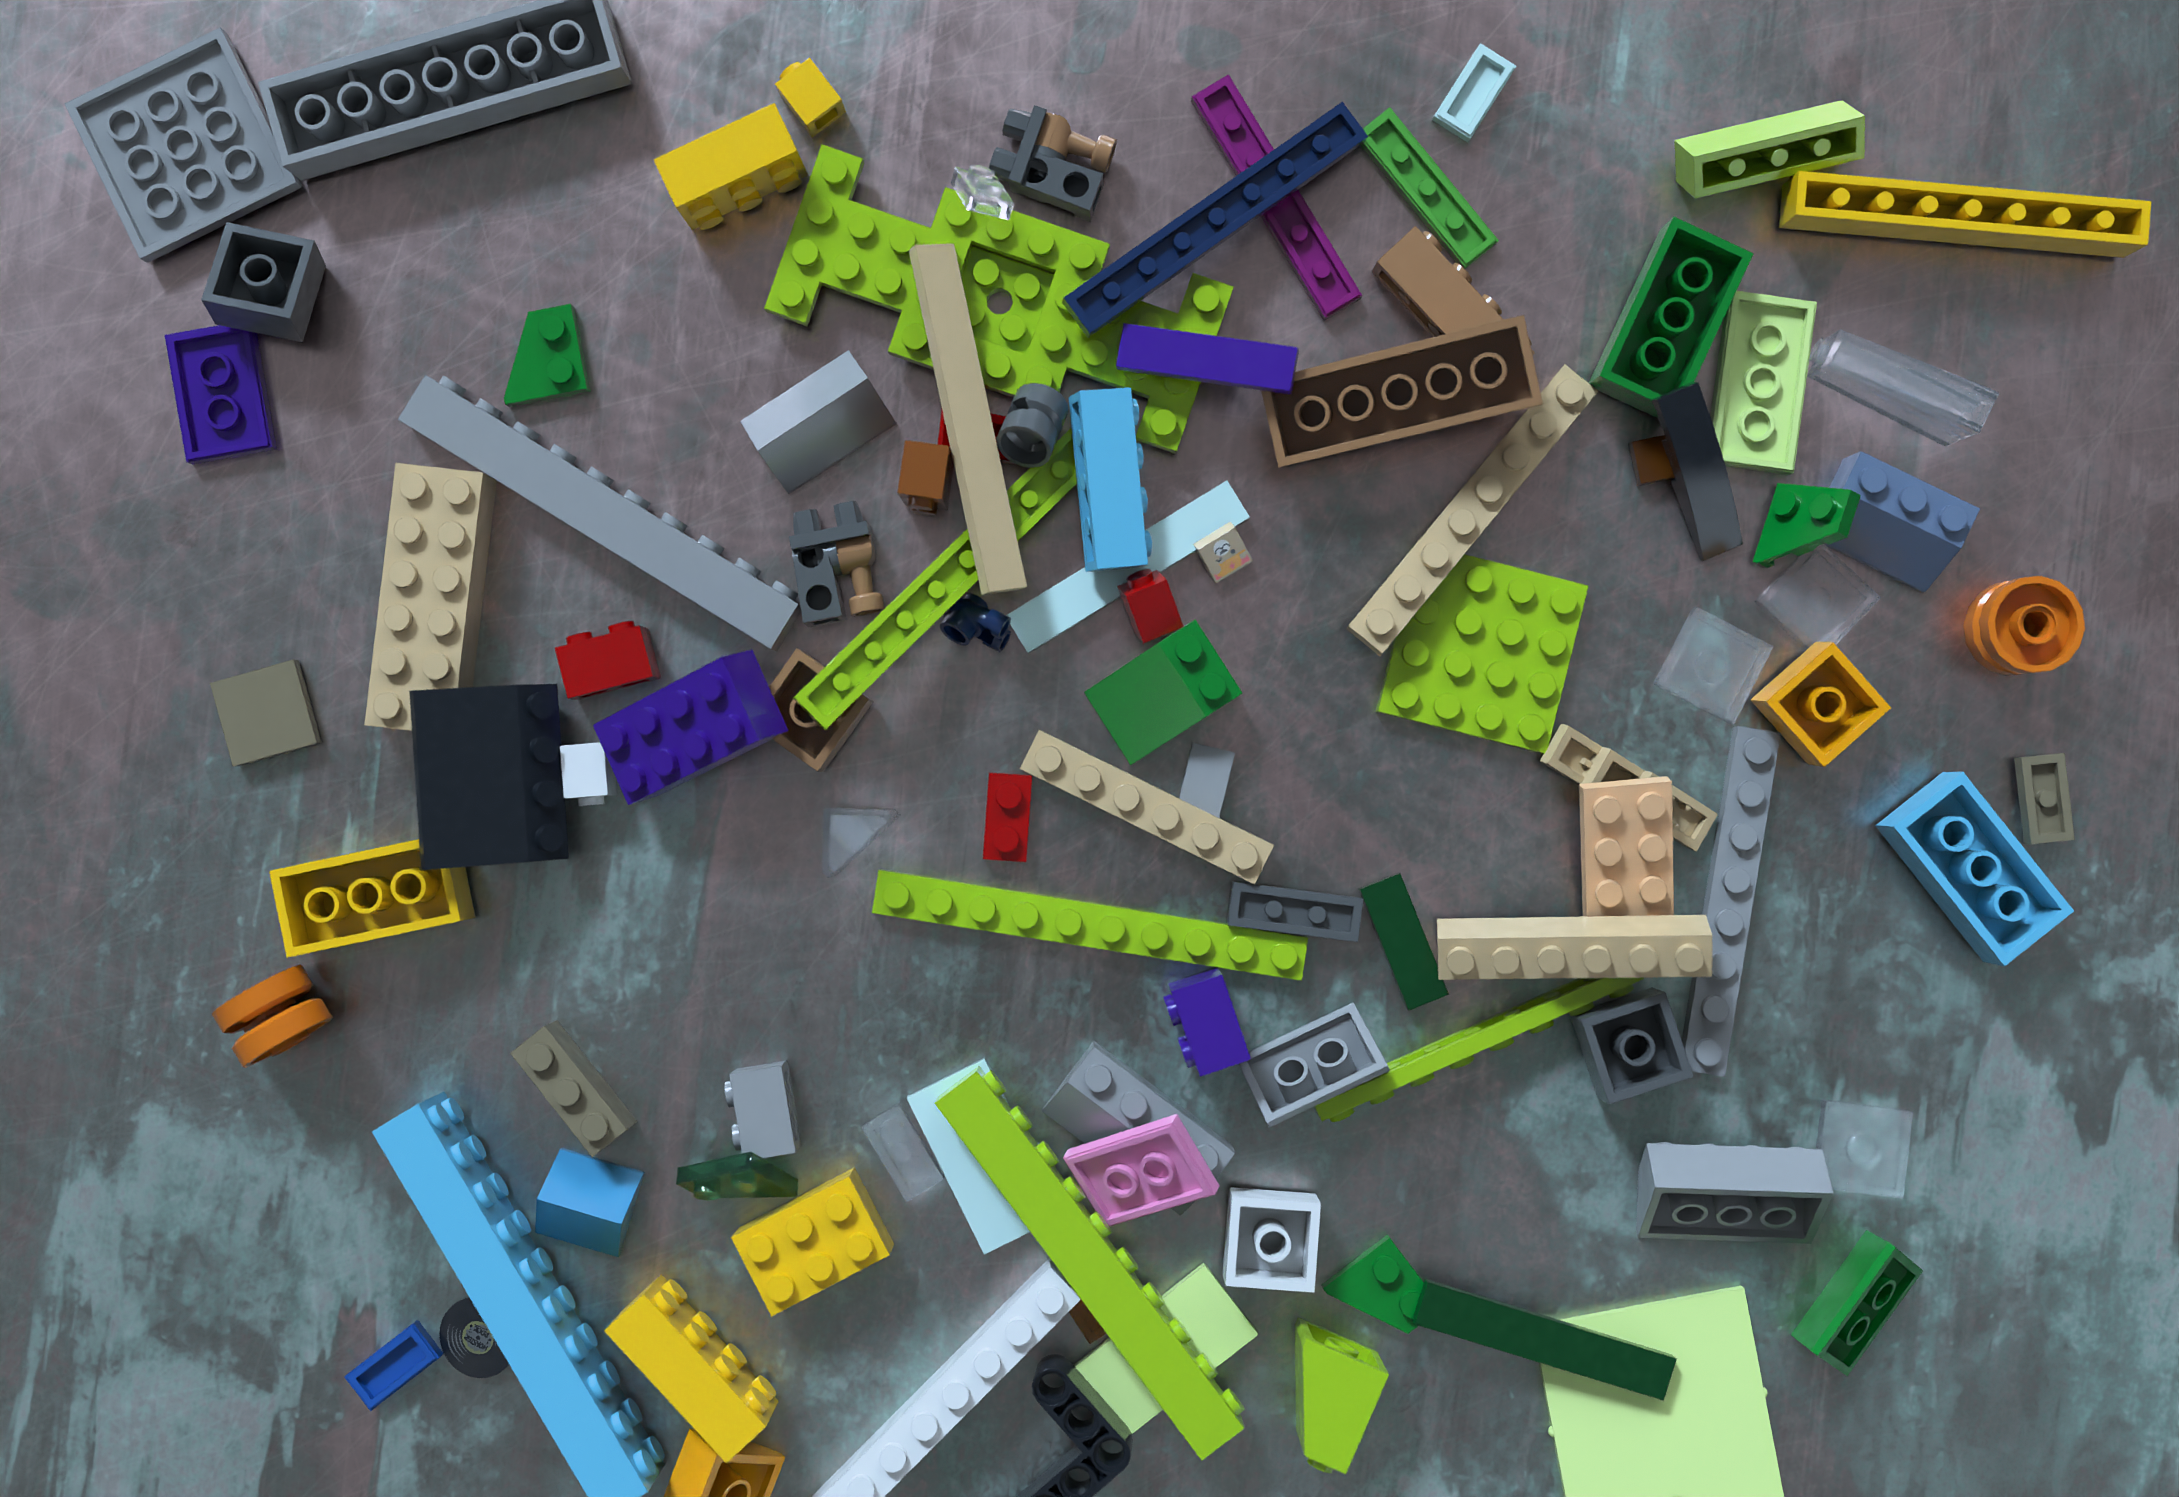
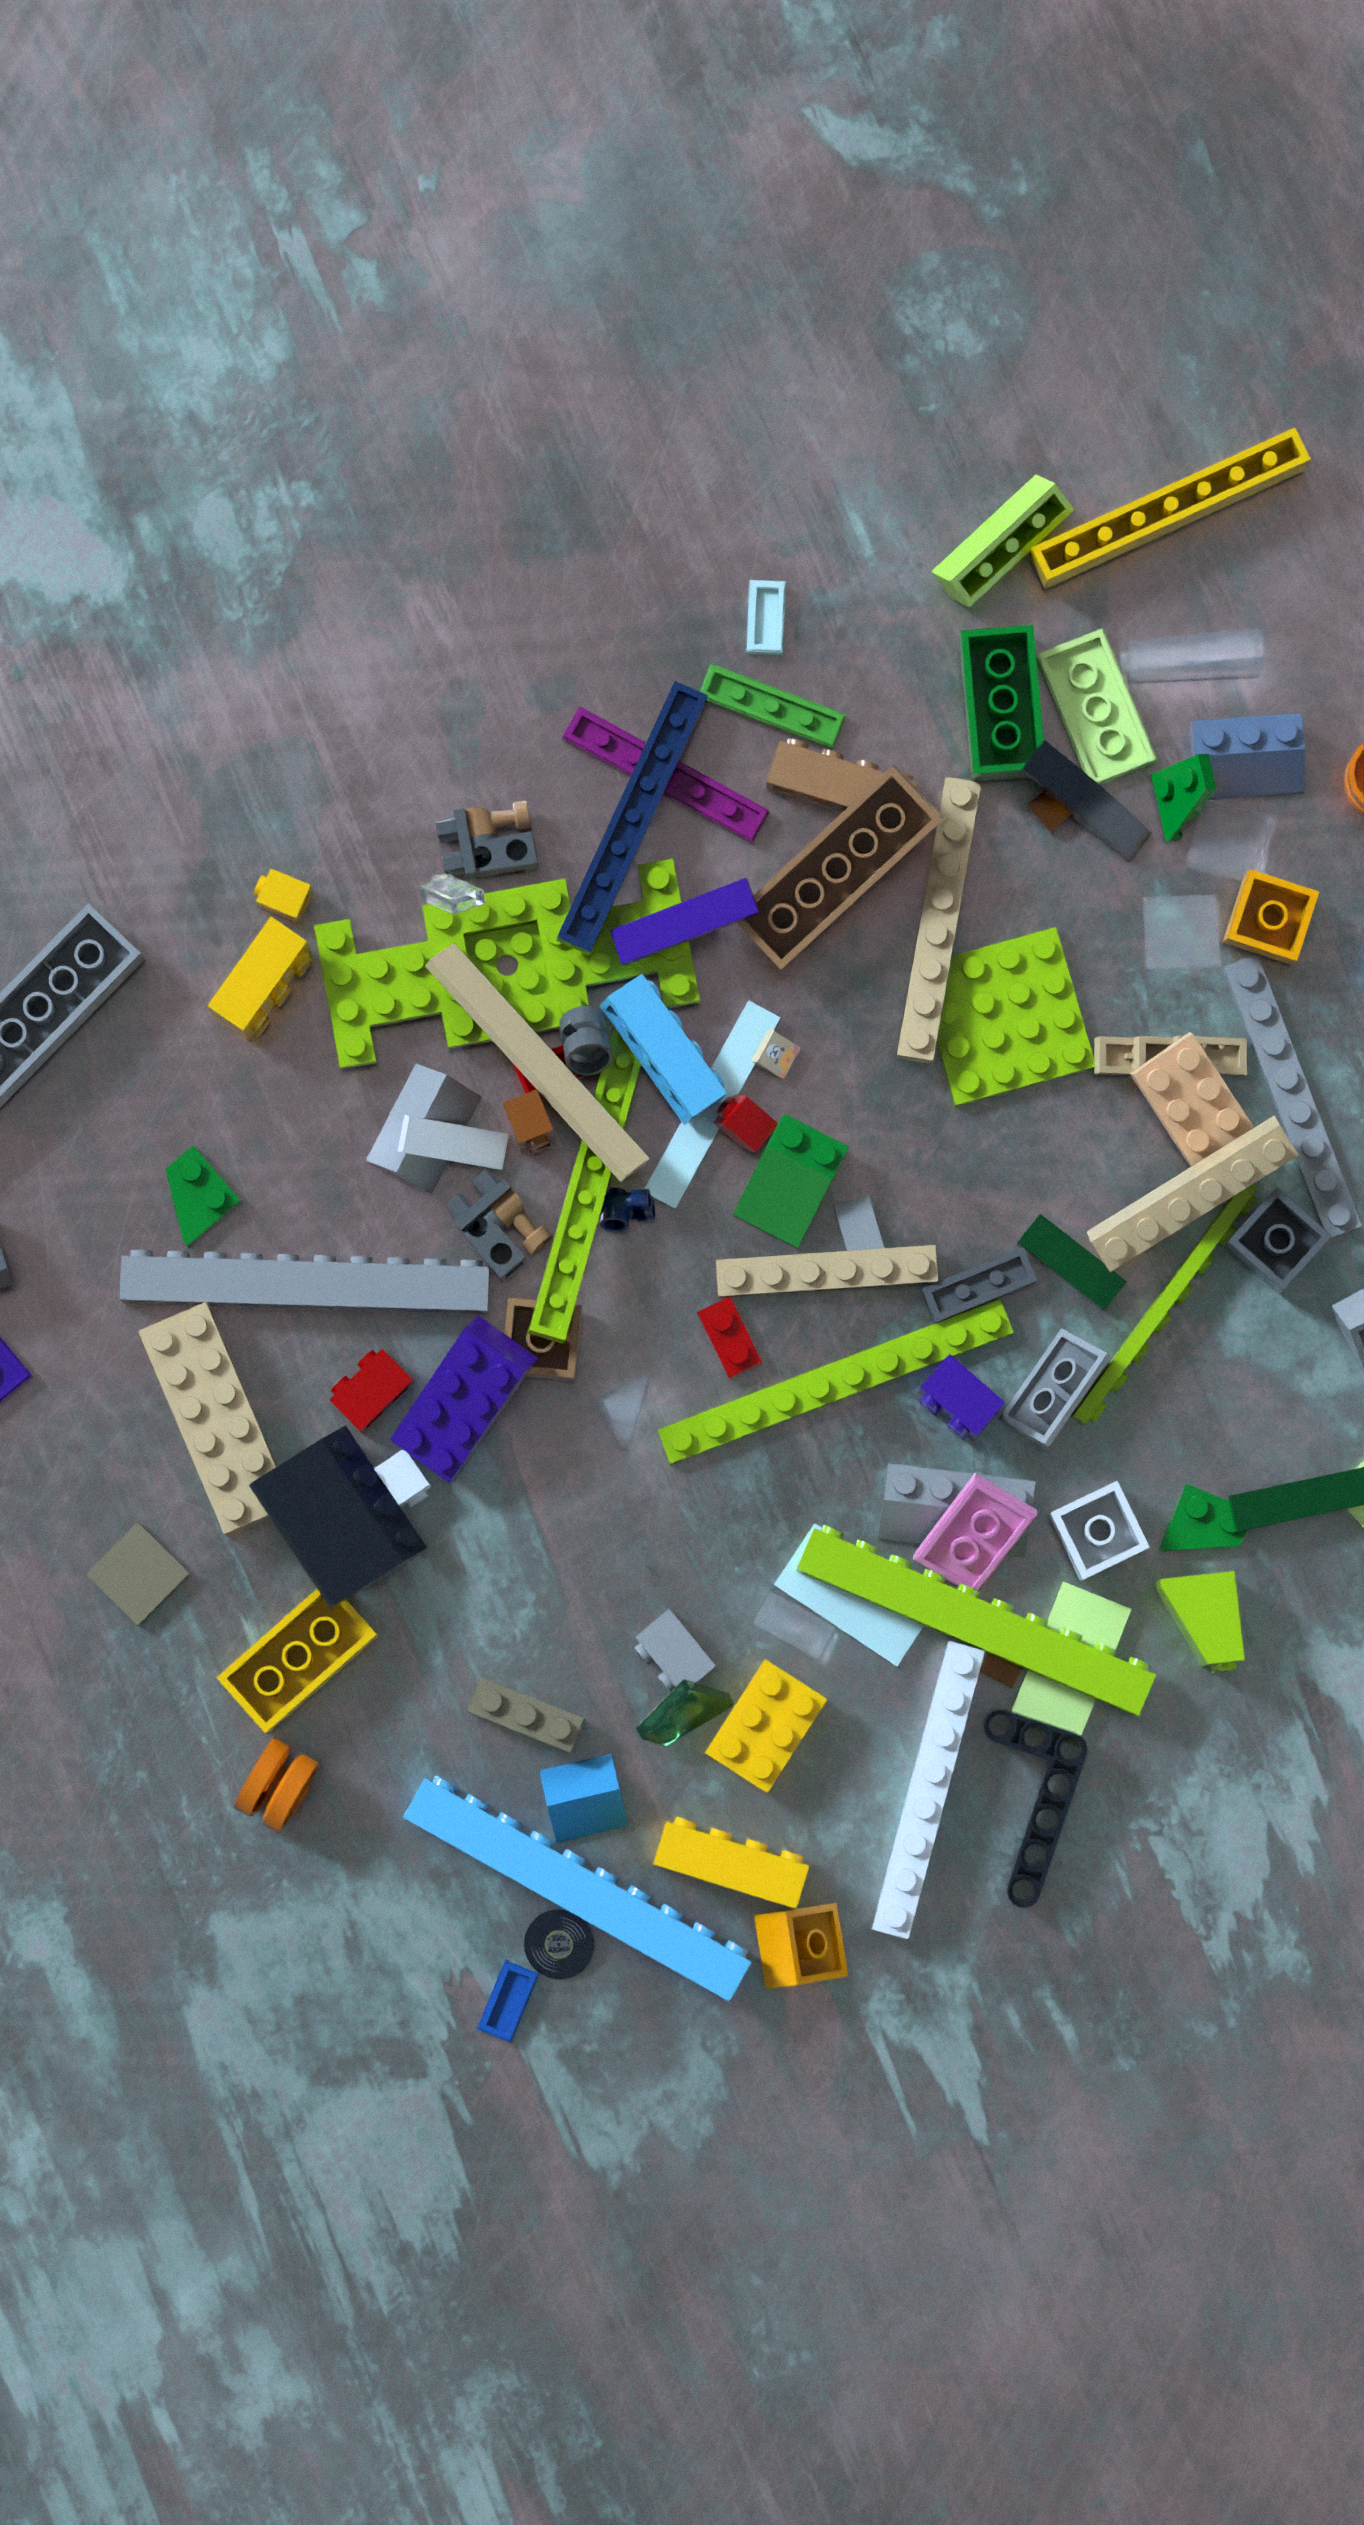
camera: 30 degrees left, 5 degrees down
none -> white tile [398,1115,509,1170]

